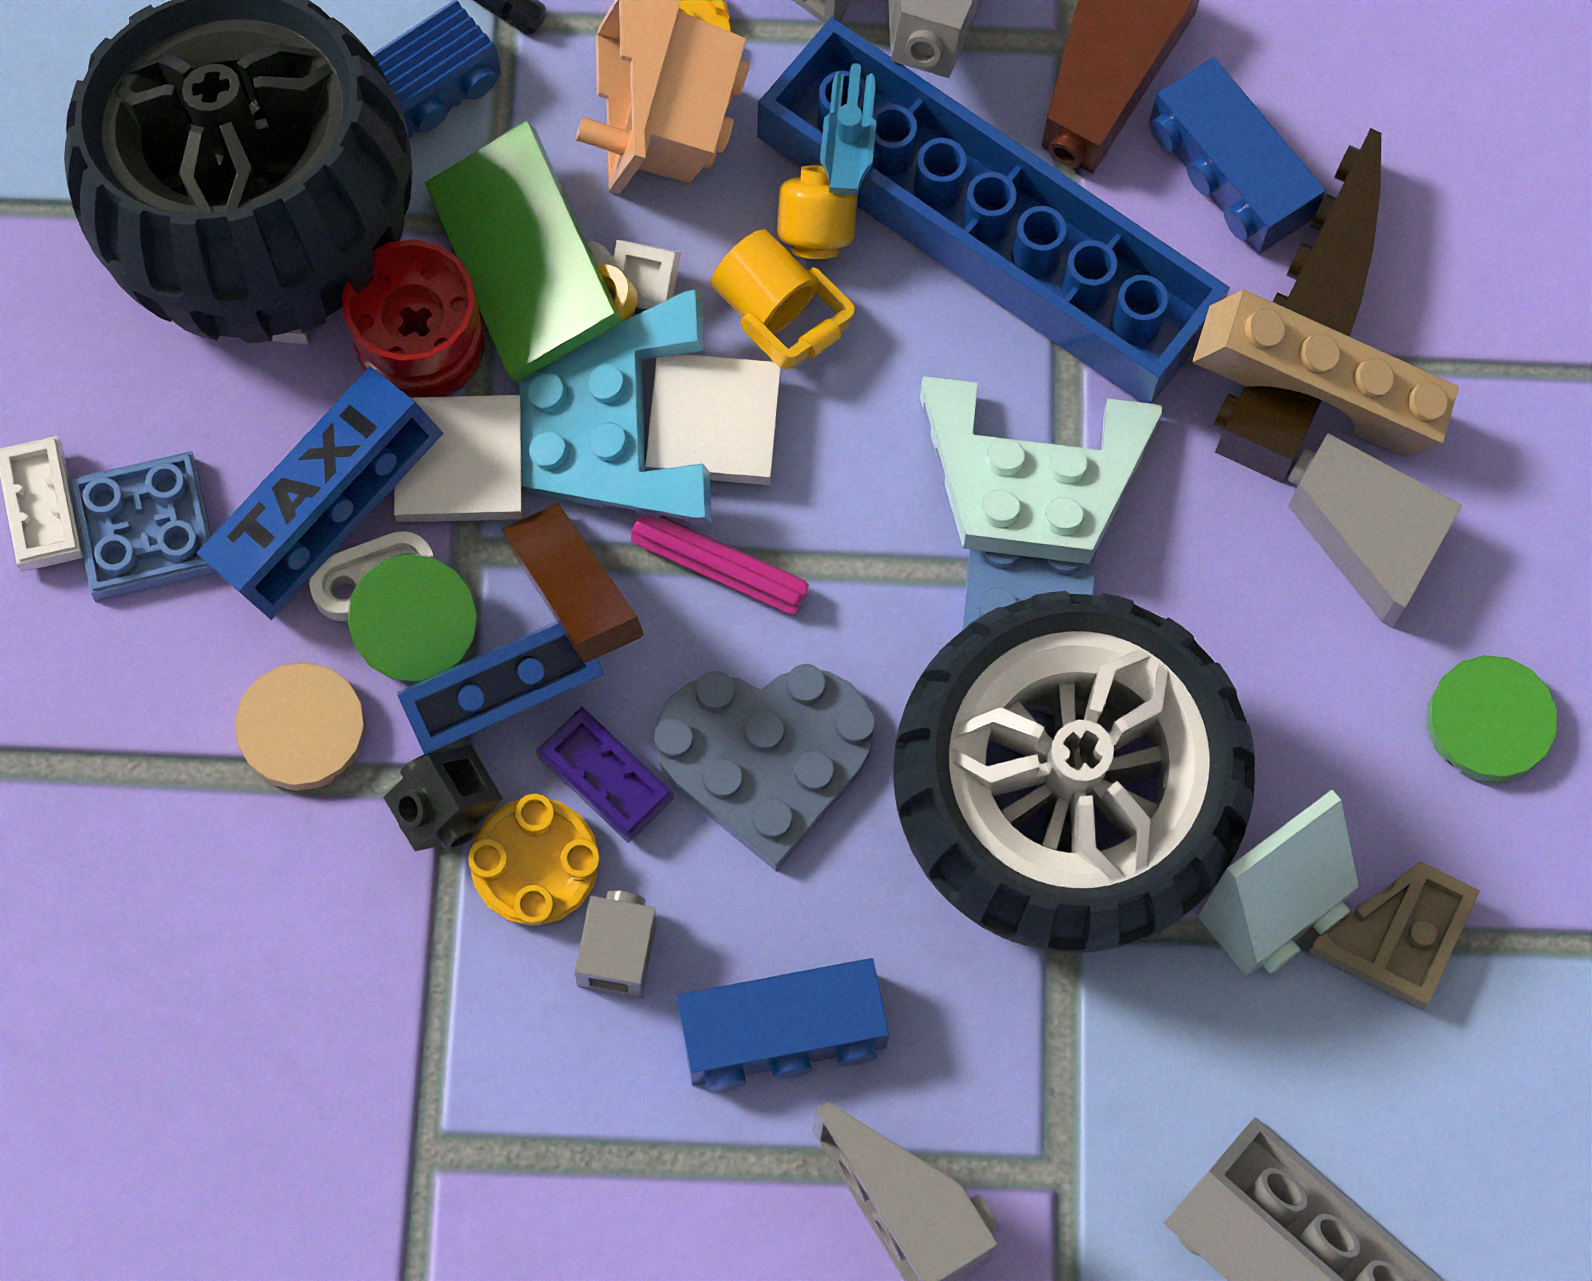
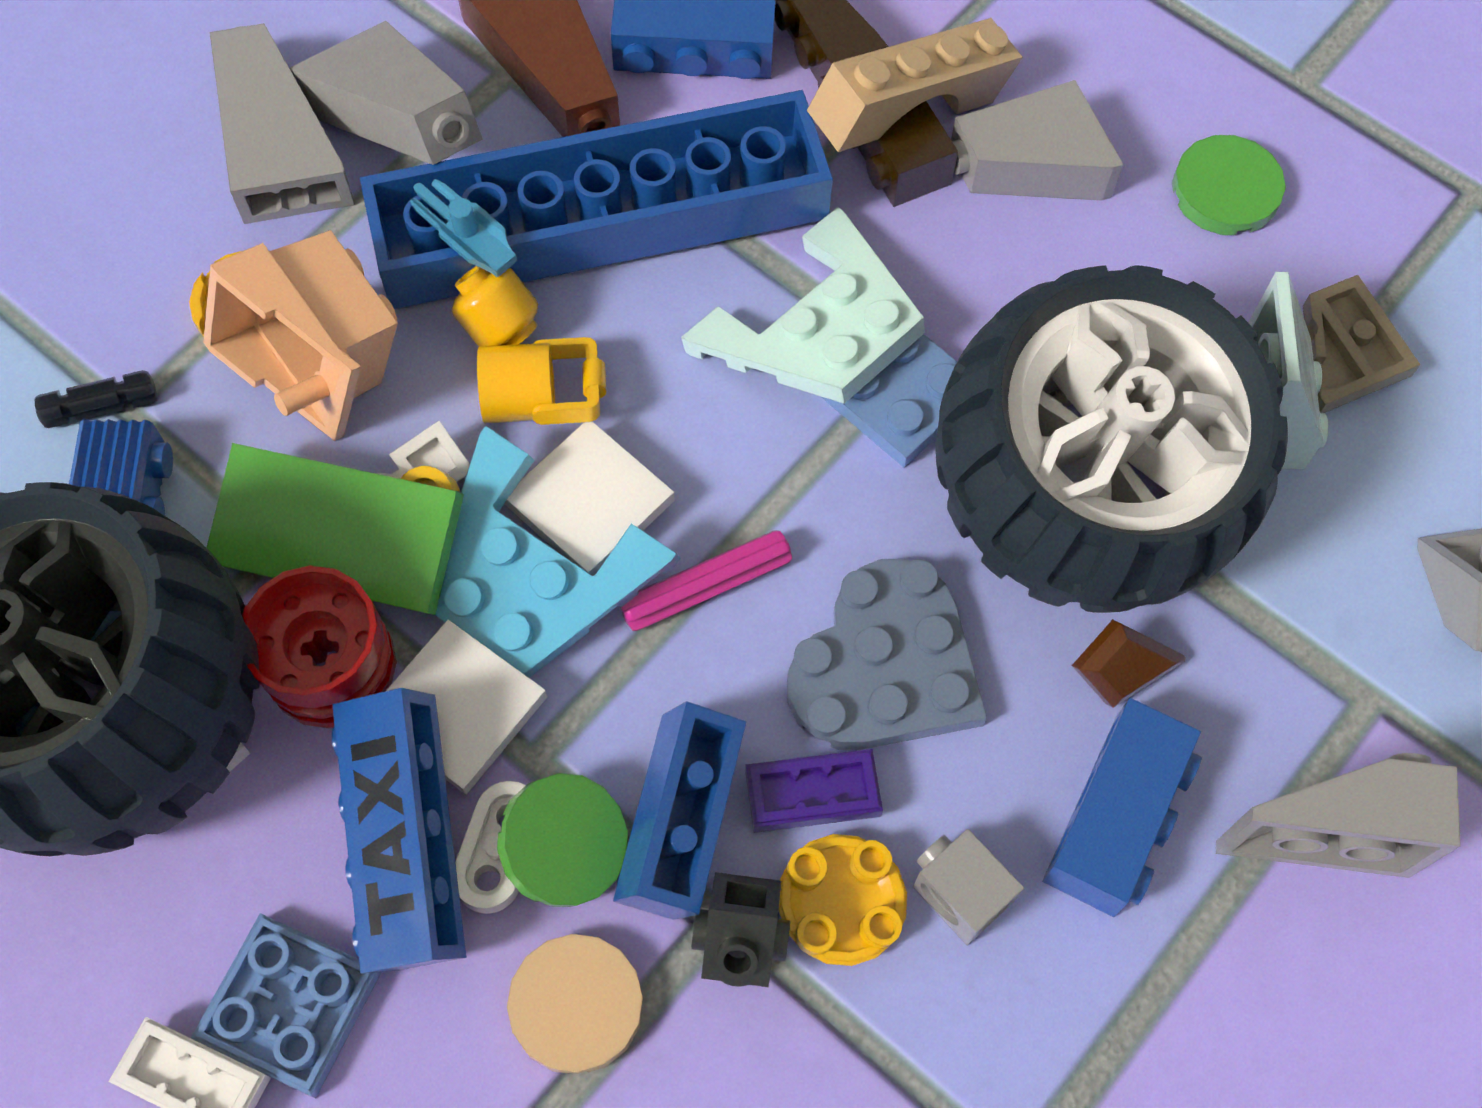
camera: 50 degrees left, 5 degrees down
reddish brown tile [502,503,644,663] -> none
none -> reddish brown piece [1071,619,1186,708]

